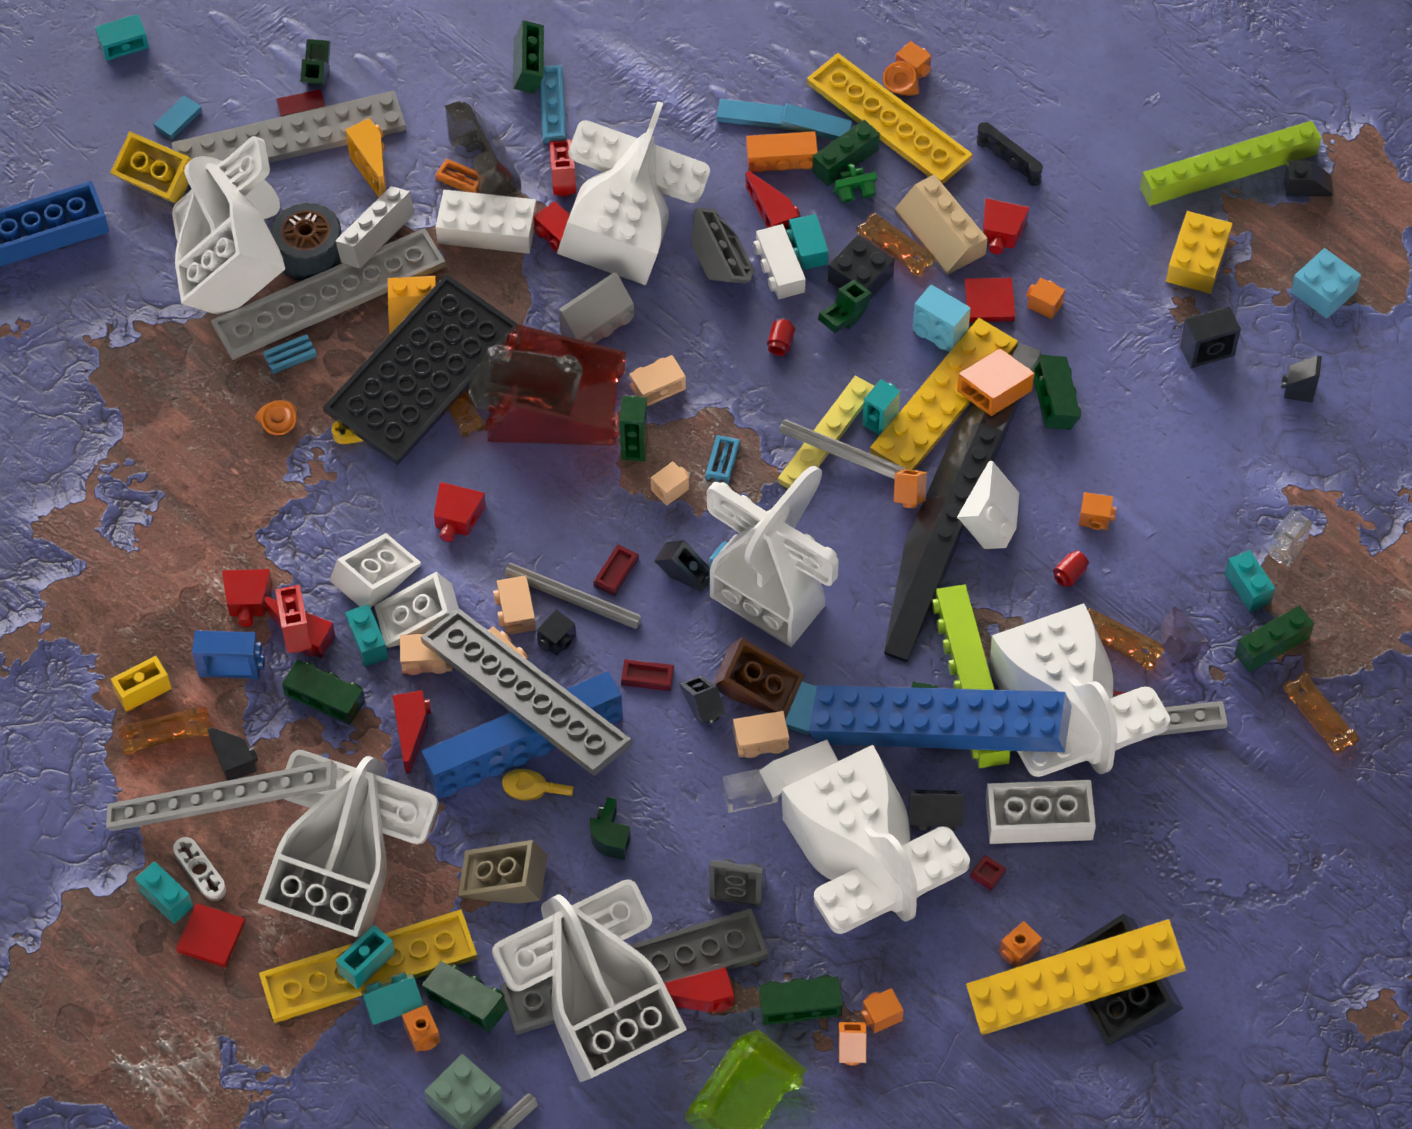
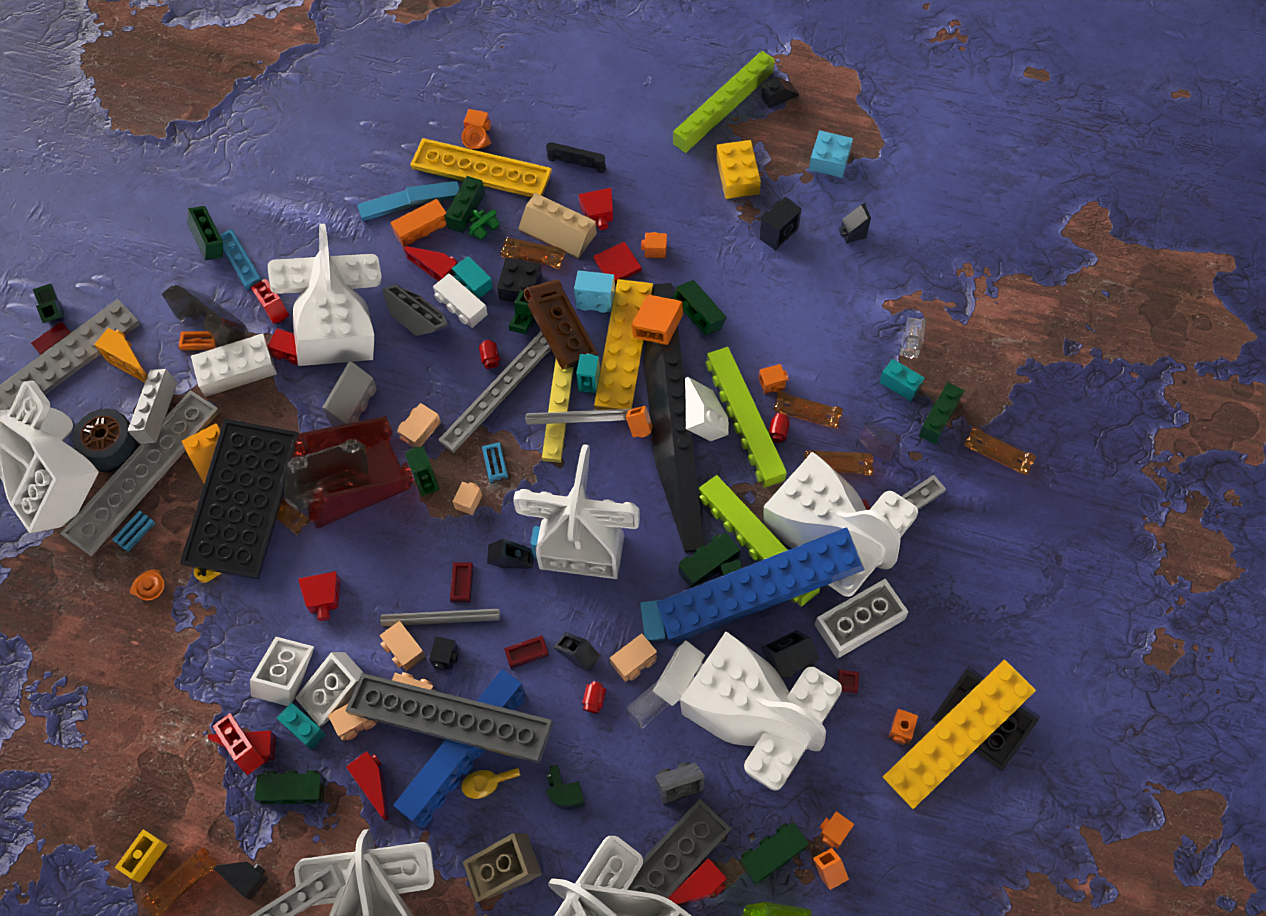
camera: 25 degrees left, 5 degrees up
blue window [192,630,265,679] -> none
red torso [222,569,272,627] -> none
reddish brown slope [713,638,805,718] -> none
none -> light grey plate [438,331,551,453]
none -> reddish brown hinge [524,279,598,370]
none -> red brick [582,681,607,714]
none -> dark green brick [678,532,740,588]
none -> lime brick [705,347,787,488]
none -> clear orange plate [773,391,843,428]

